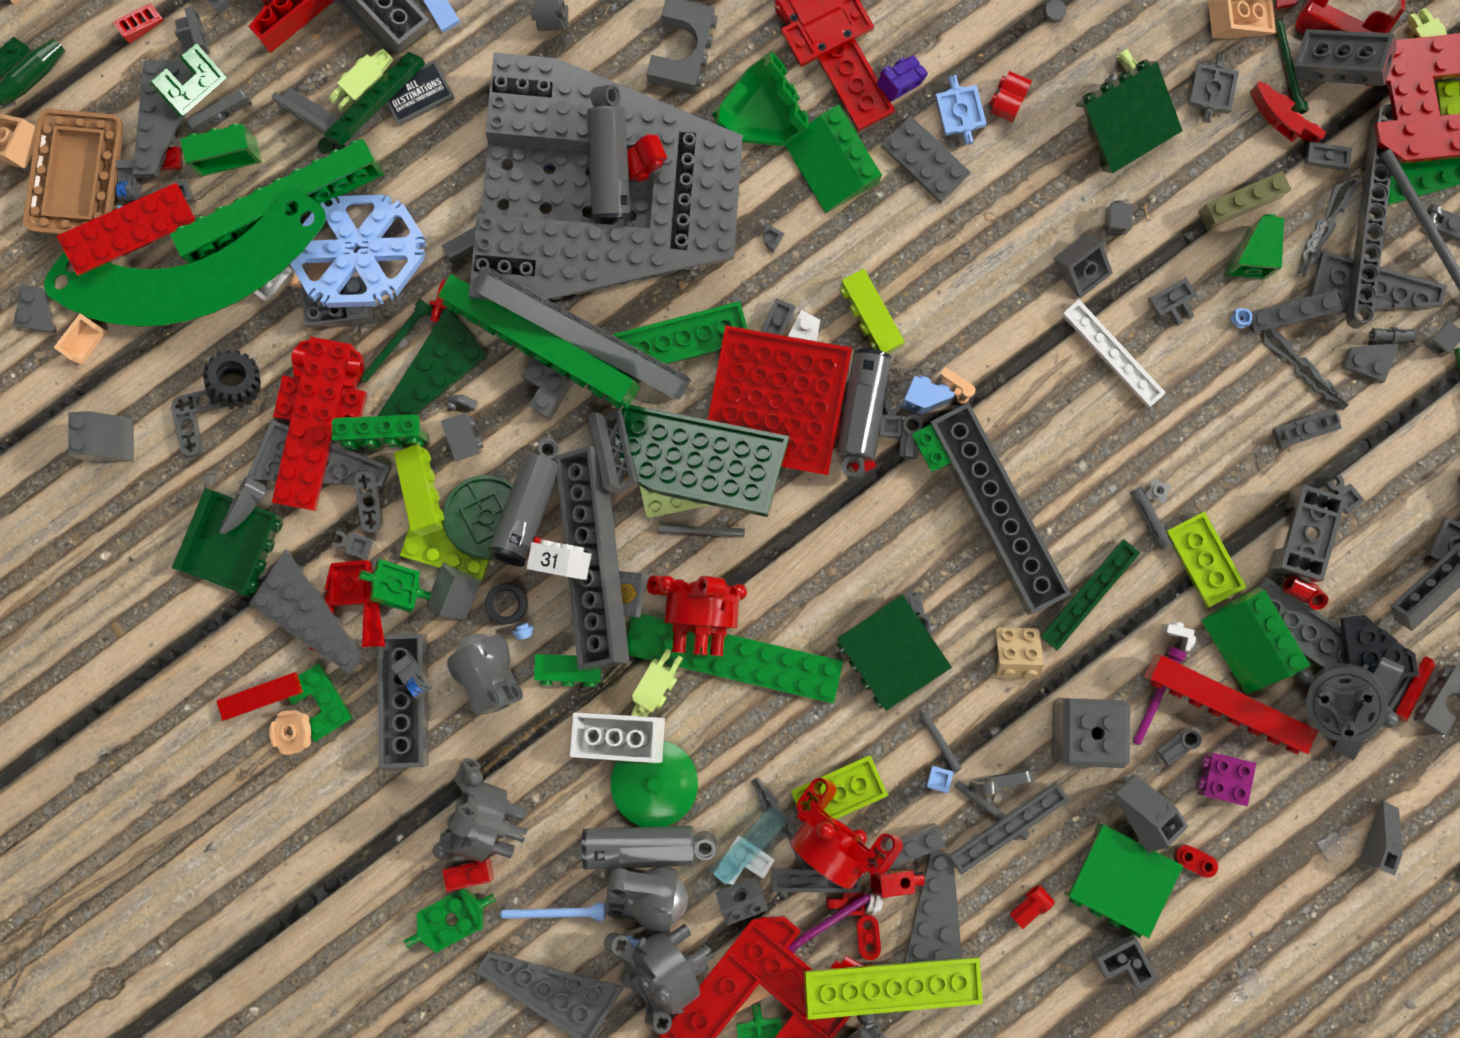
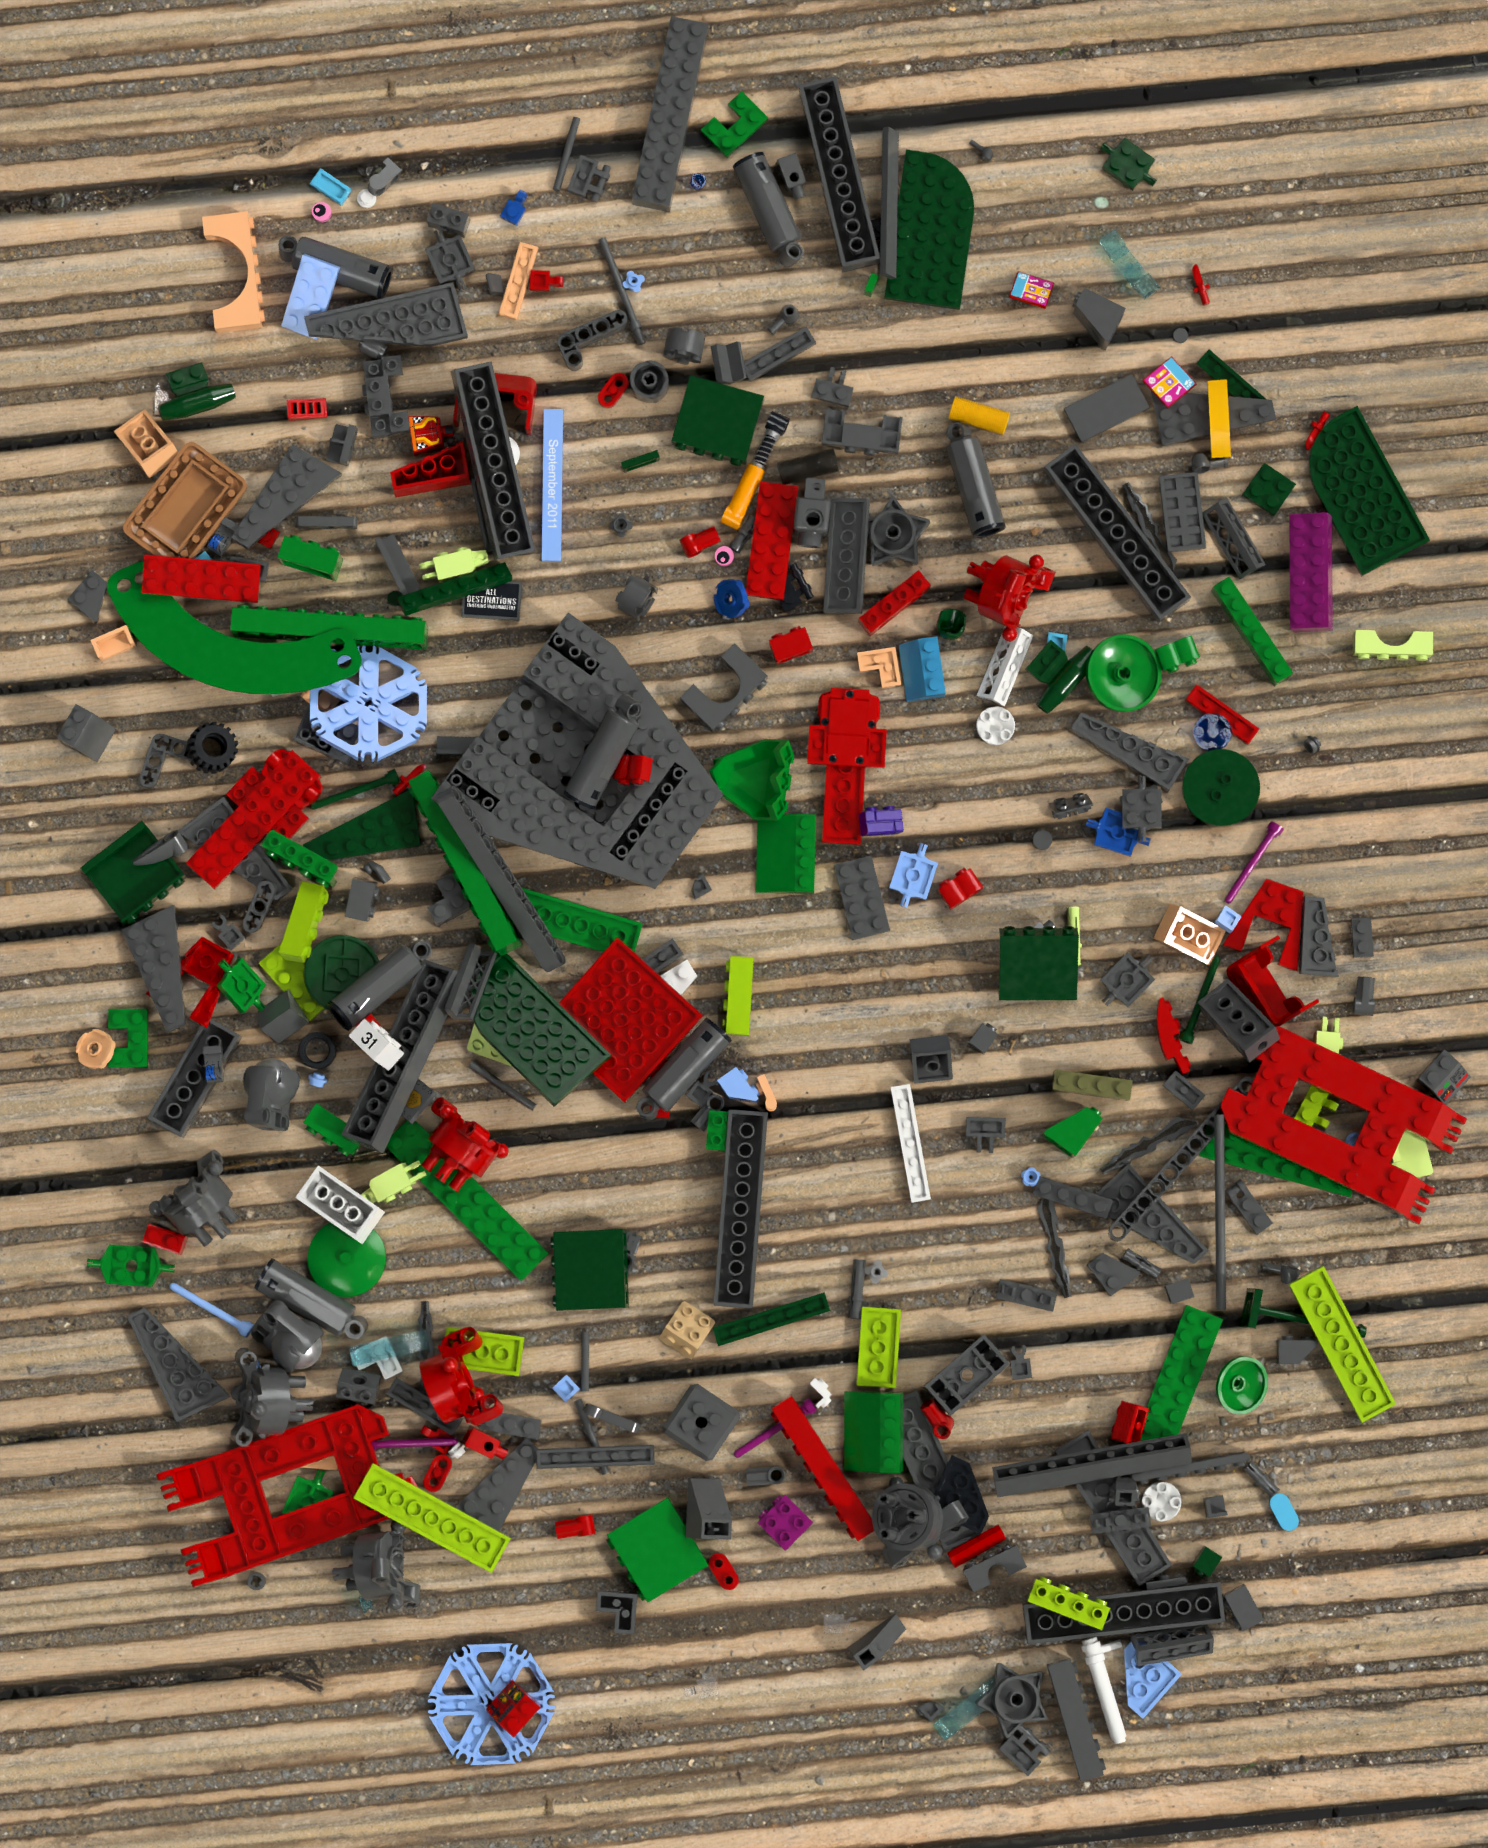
camera: 35 degrees right, 0 degrees up
plate [149,43,227,118] -> none
red tile [216,672,303,721] -> none

